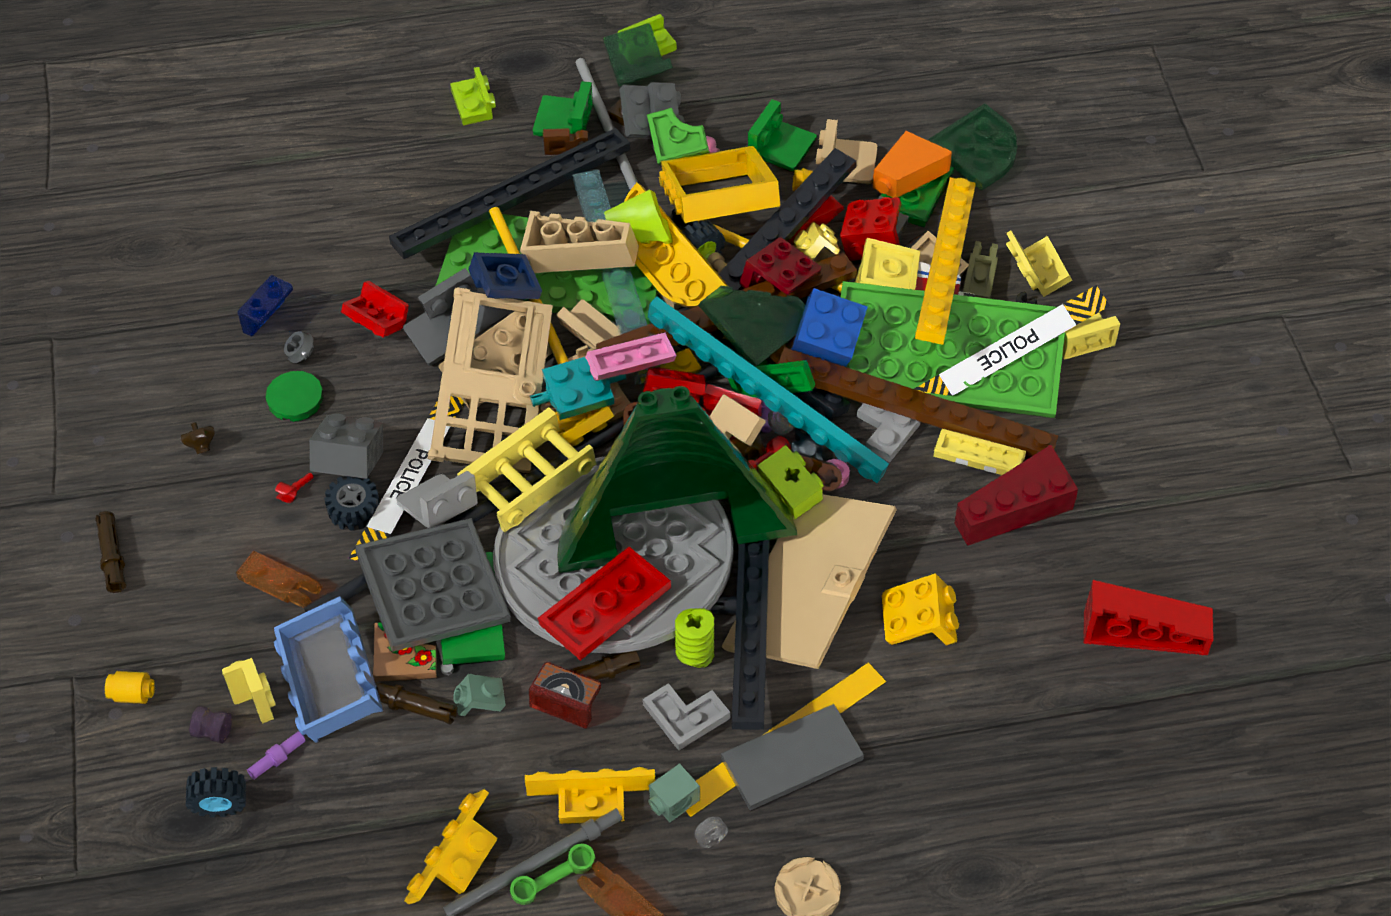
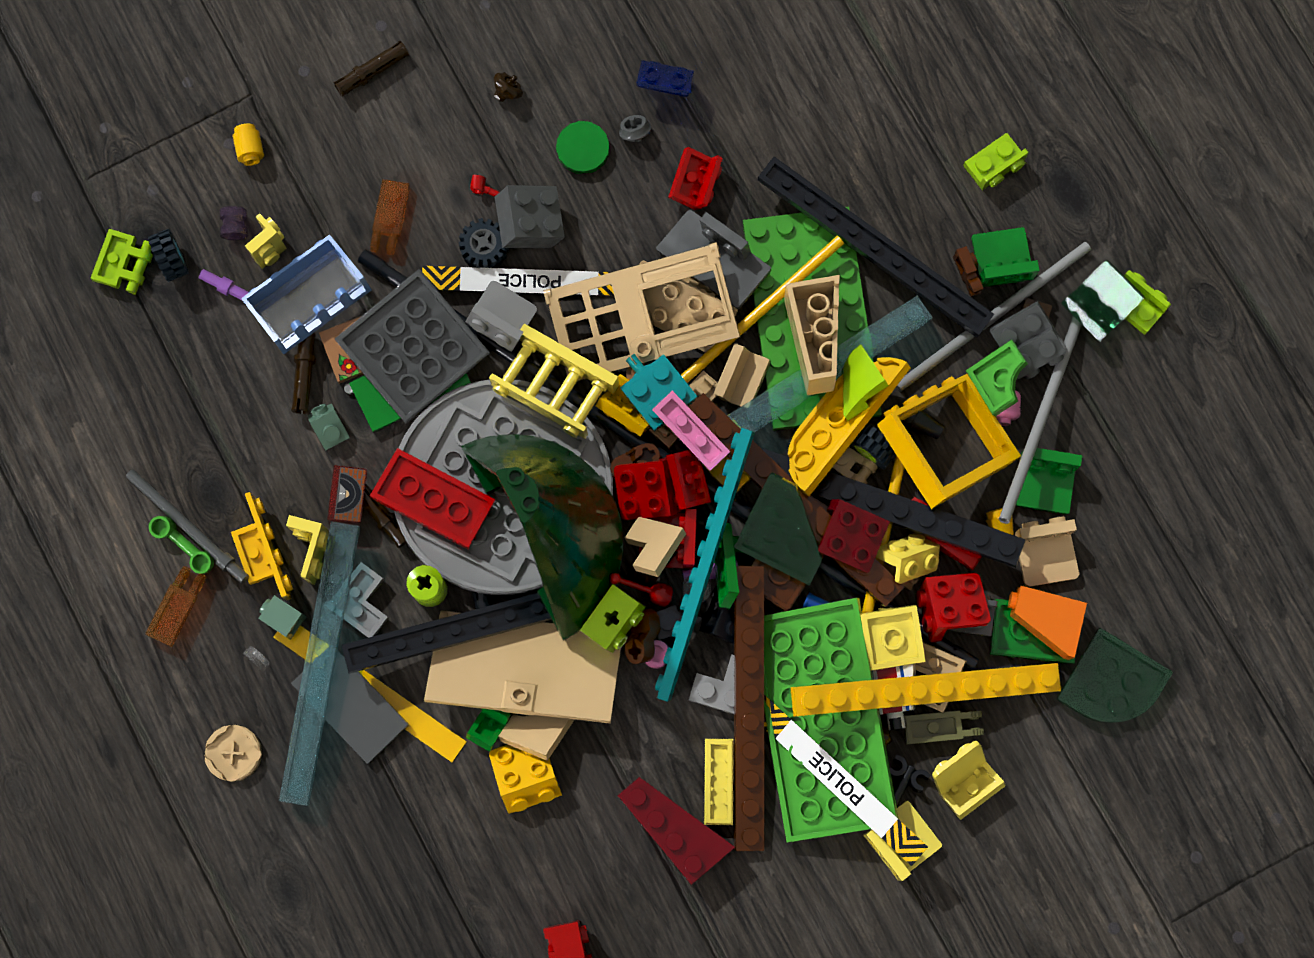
camera: 70 degrees right, 25 degrees up
yellow bracket [404,789,498,905] -> none
dark blue plate [468,252,542,299] -> none
blue brick [792,288,867,367] -> none
none -> lime plate [91,229,153,294]
none -> clear light blue plate [279,521,360,806]
none -> light yellow bracket [286,515,333,585]
none -> green bracket [466,709,510,752]
none -> tan tile [498,714,575,761]
none -> light grey piece [999,313,1084,524]

